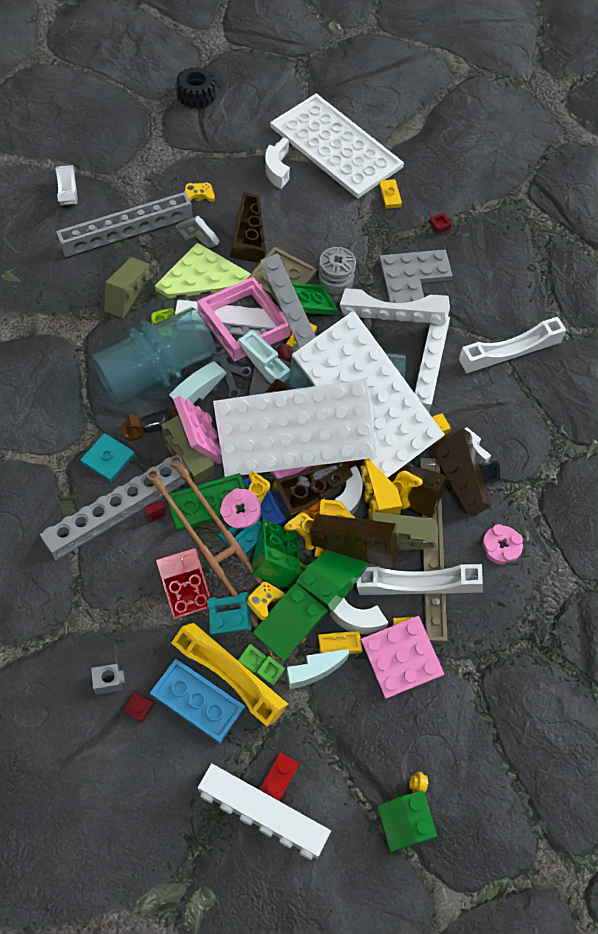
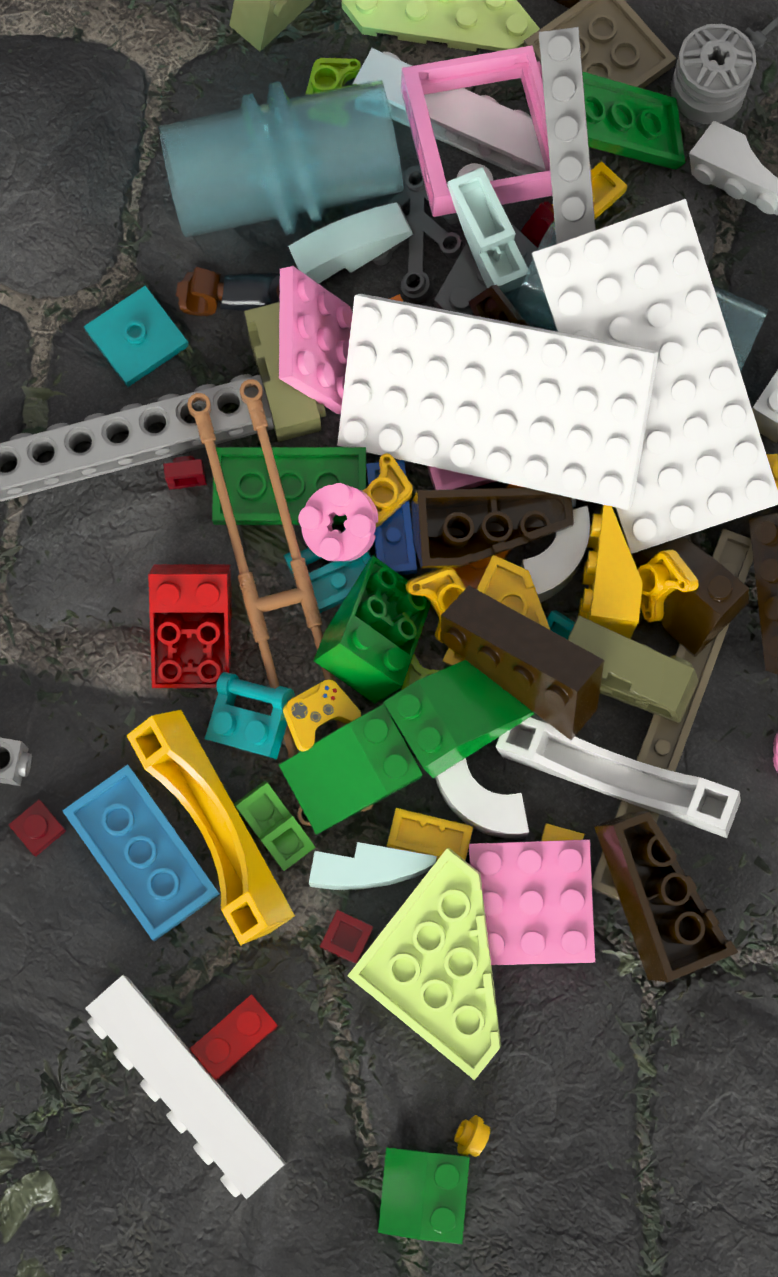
camera: 25 degrees right, 15 degrees up
none -> dark red plate [320,910,374,964]
none -> yellowish green plate [348,848,501,1080]
none -> dark brown wedge [594,811,739,982]

